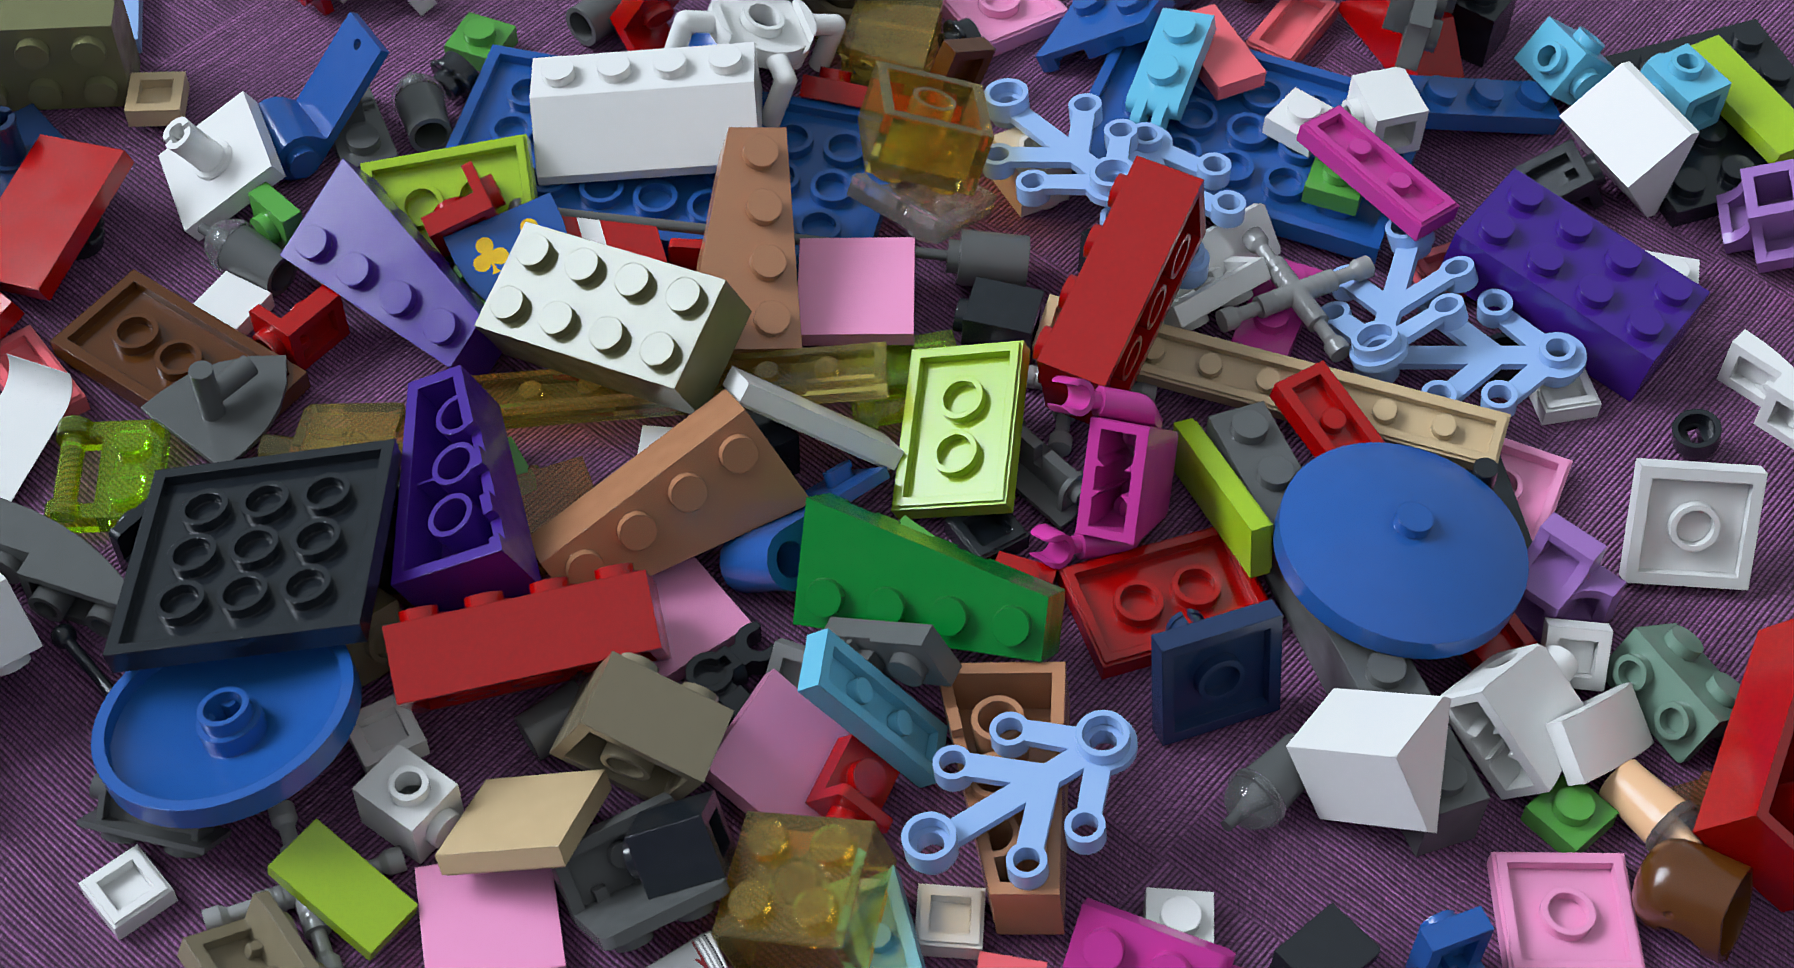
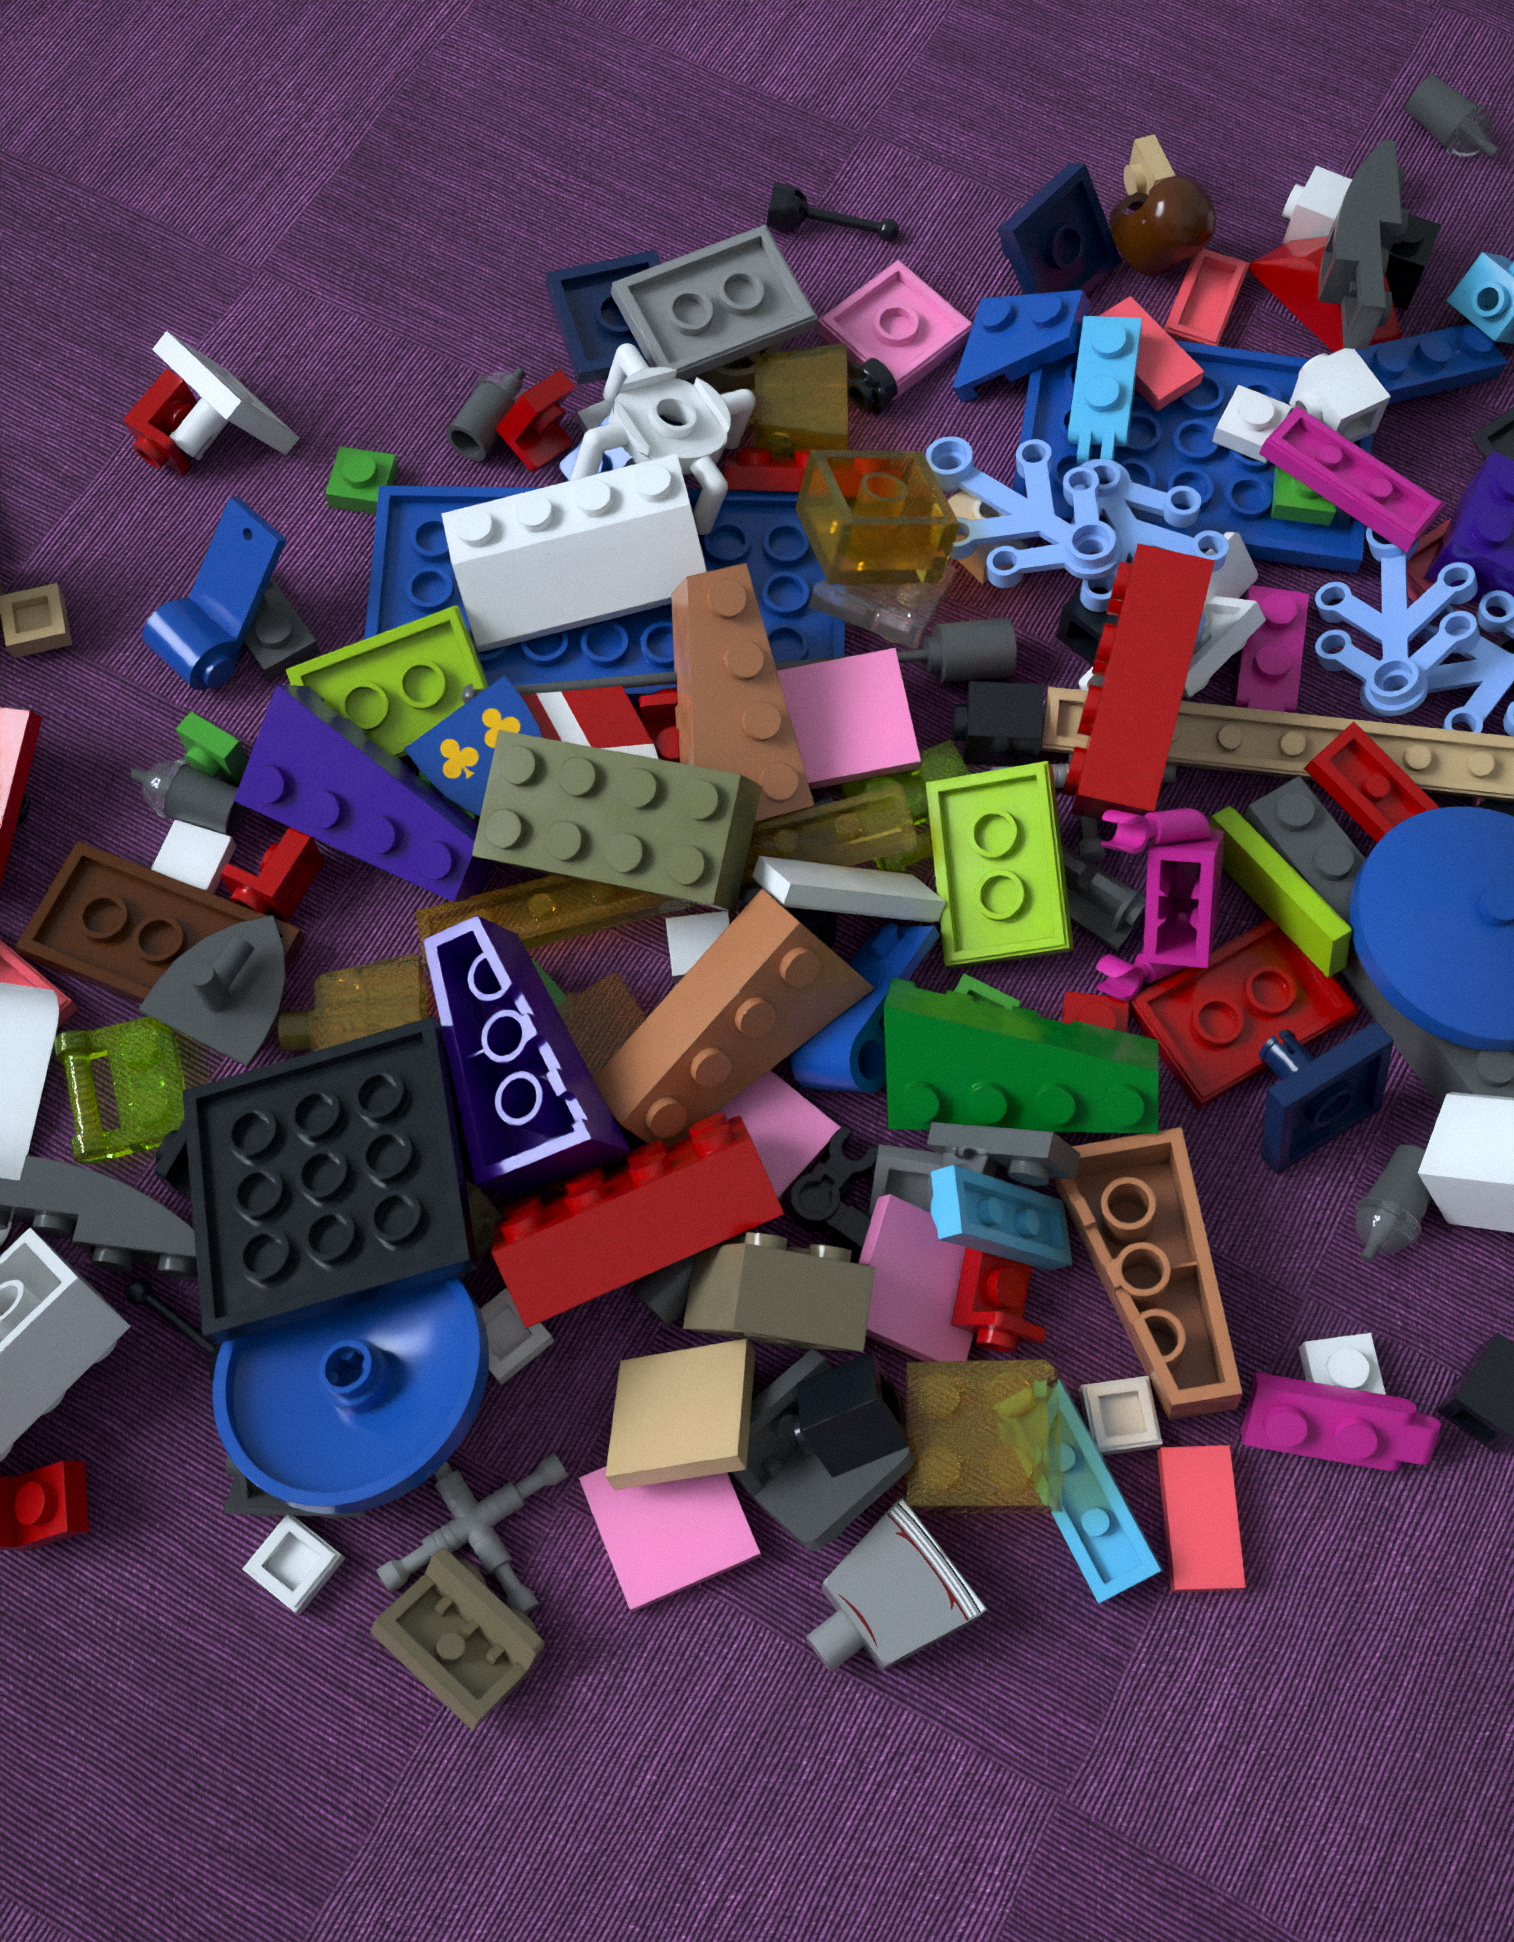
camera: 10 degrees left, 15 degrees up
white tile [158,91,286,241] -> none
lime tile [268,818,418,961] -> none
white brick [352,743,464,865] -> none
dark grey piece [391,72,453,153] -> none
red bracket [421,161,506,258] -> none
black plate [430,51,479,101] -> none
light blue plant [901,710,1138,890] -> none
reddish brown plate [925,37,996,95] -> none
black tile [944,513,1030,560] -> none
light grey piece [1215,227,1375,362] -> none

